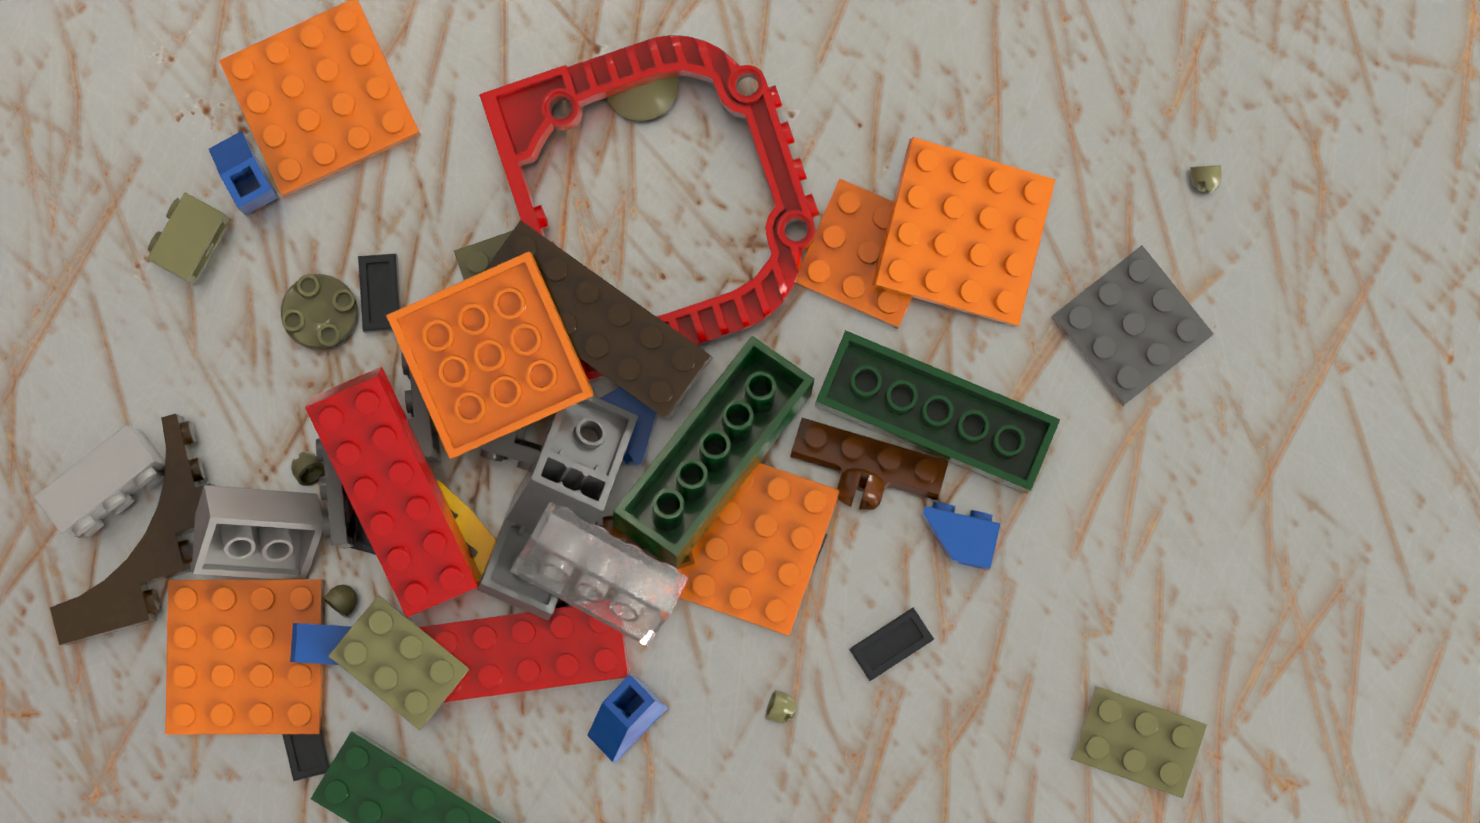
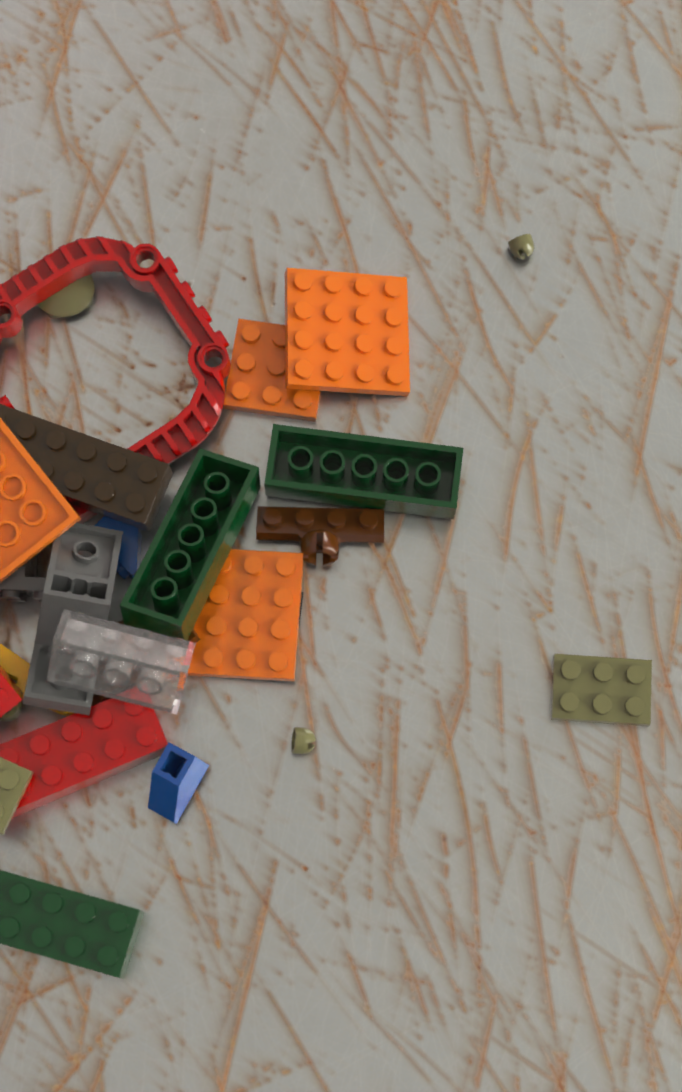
camera: 20 degrees left, 10 degrees down
black tile [849,607,934,681] -> none
blue slope [921,501,1001,570] -> none
dark grey plate [1052,245,1214,406] -> none

